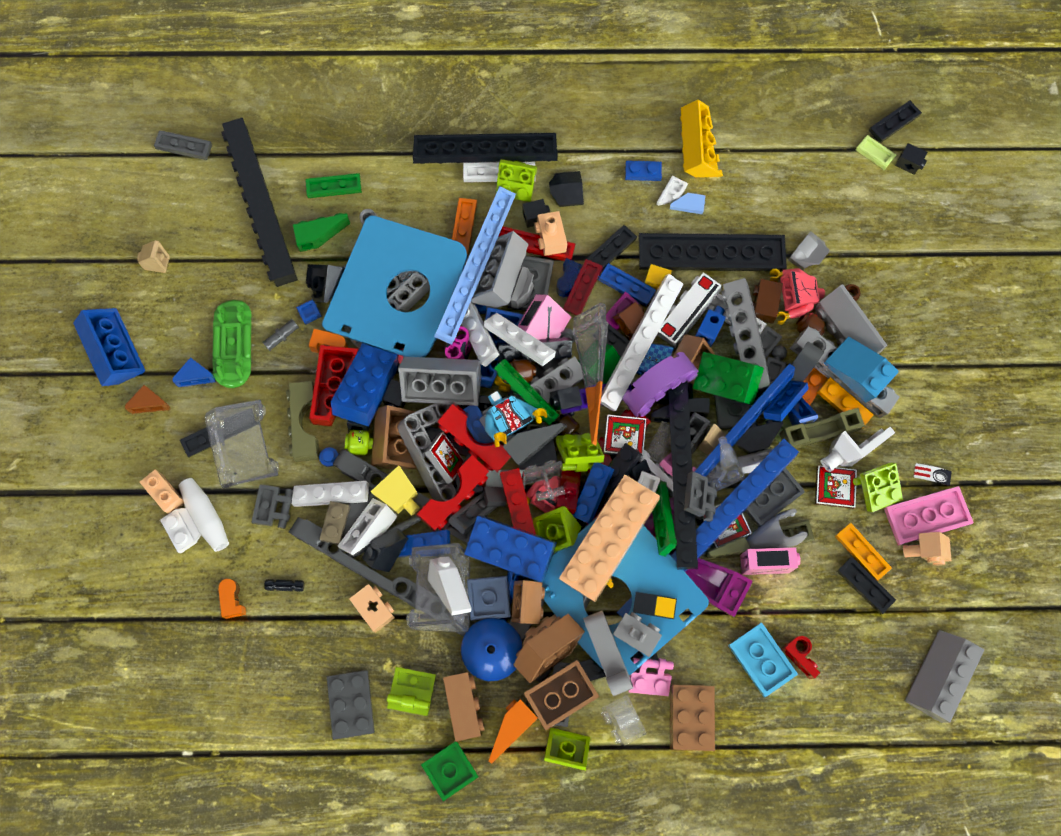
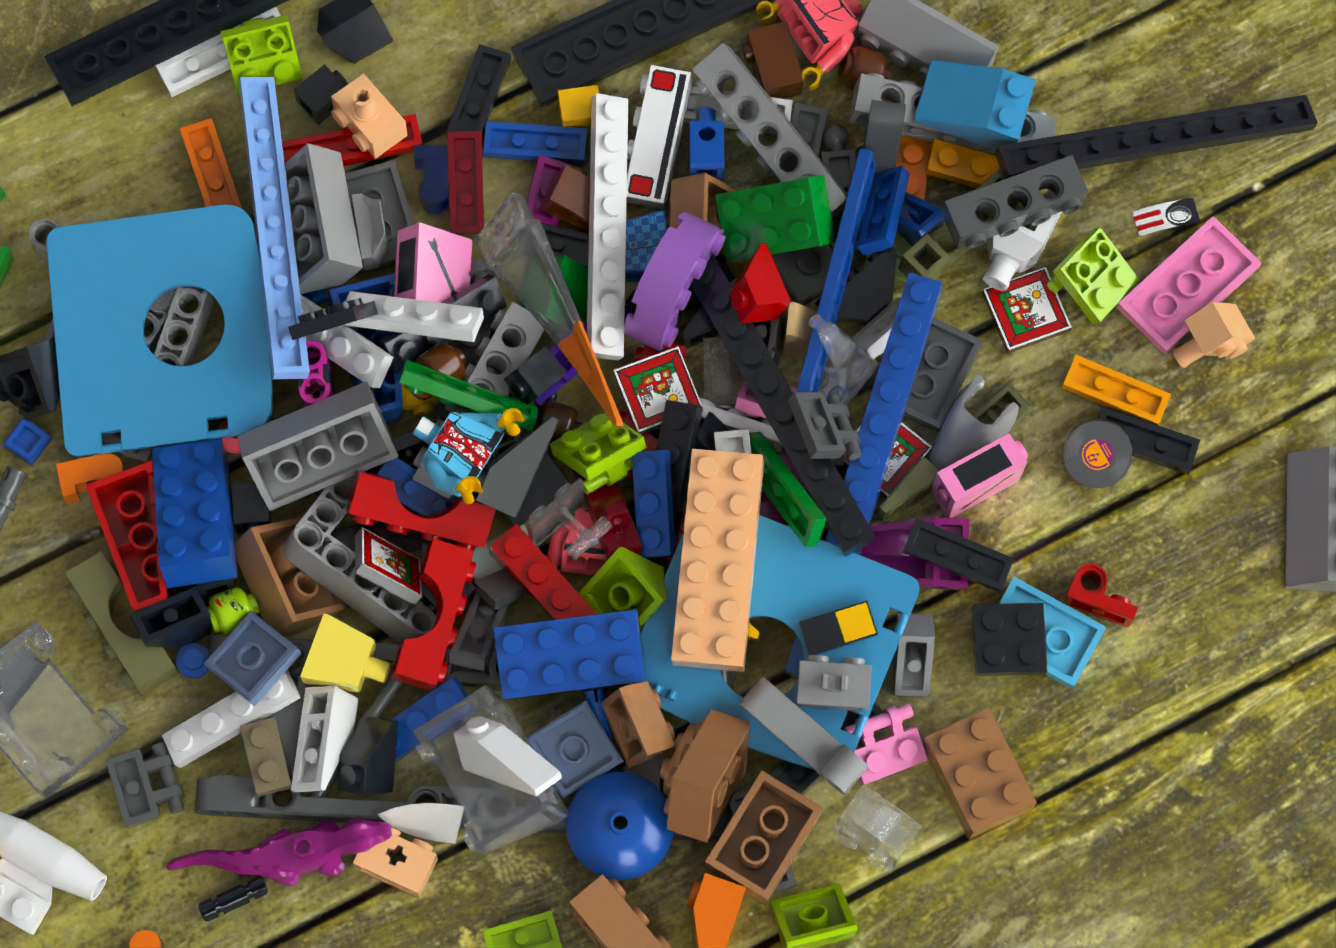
camera: 30 degrees left, 0 degrees up
none -> black slope [130,587,212,648]
none -> magenta animal [166,819,392,886]
none -> sand blue tile [203,611,302,707]
none -> black plate [288,298,378,340]
none -> white sticker [377,803,464,844]
none -> red slope [729,244,791,324]
none -> light grey slope [894,613,935,697]
none -> black plate [902,518,1015,593]
none -> dark grey brick [941,155,1089,249]
none -> black plate [972,603,1047,676]
none -> black plate [994,95,1318,179]
none -> dark grey tile [1063,419,1132,488]

